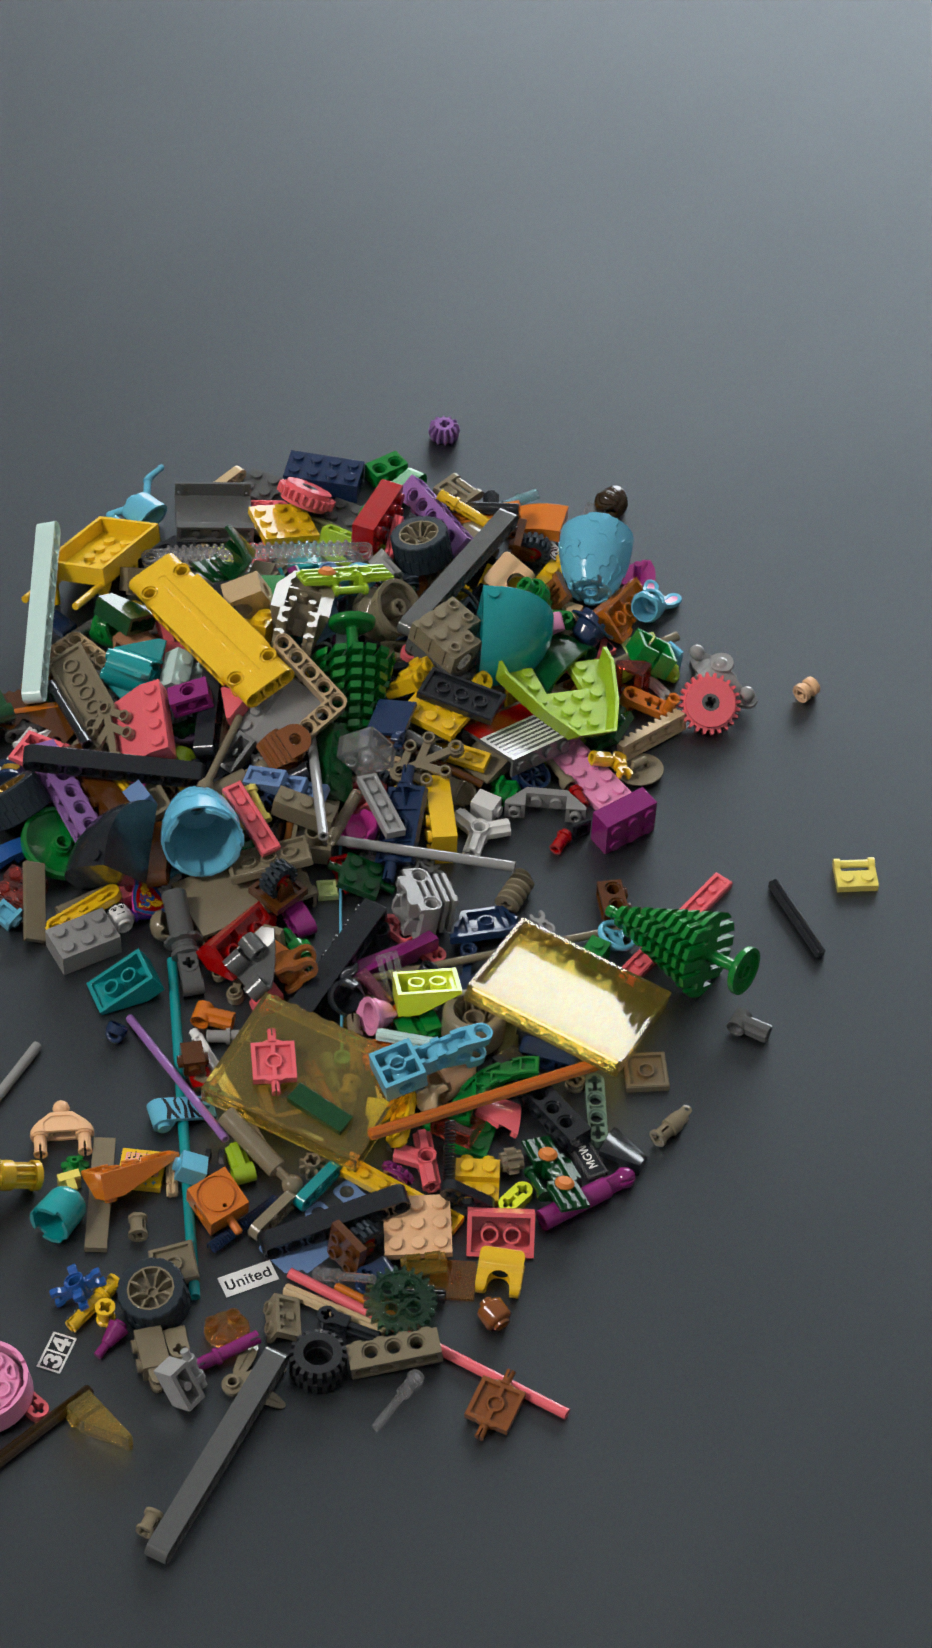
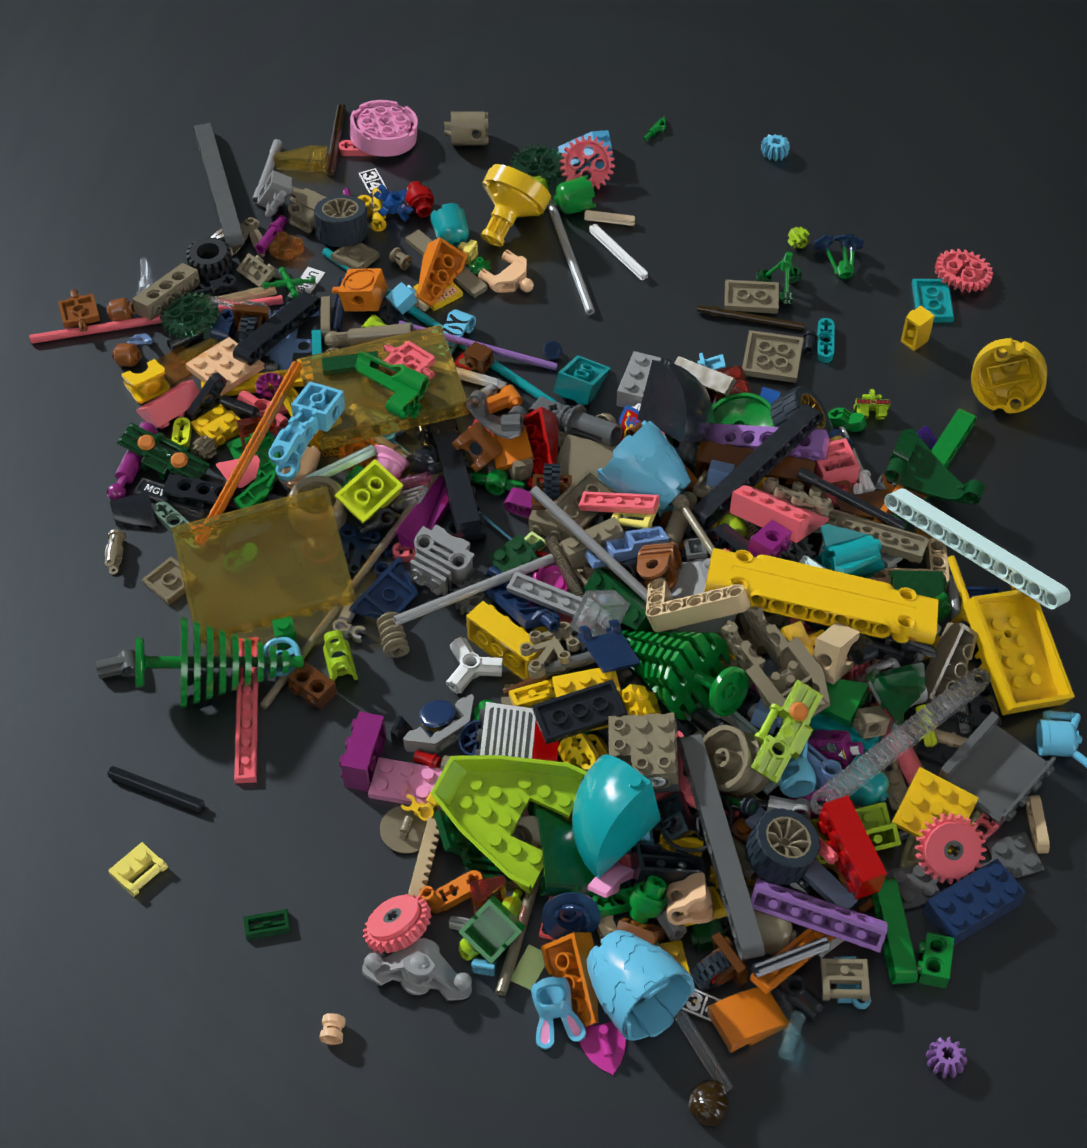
camera: 140 degrees right, 5 degrees up
dark tan bush [135,1507,164,1539] -> none
yellow pin [436,489,490,527] -> none
white brick [470,789,503,822] -> none
red pin [549,829,572,855] -> none
none -> dark orange head [107,298,135,321]
none -> medium blue piece [127,333,155,345]
none -> dark green tile [243,909,291,940]
none -> light grey piece [252,139,283,204]
none -> green piece [262,267,316,299]
none -> lime piece [323,630,358,682]
none -> green panel [355,351,430,420]
none -> red piece [405,181,434,218]
none -> dark blue piece [419,700,456,736]

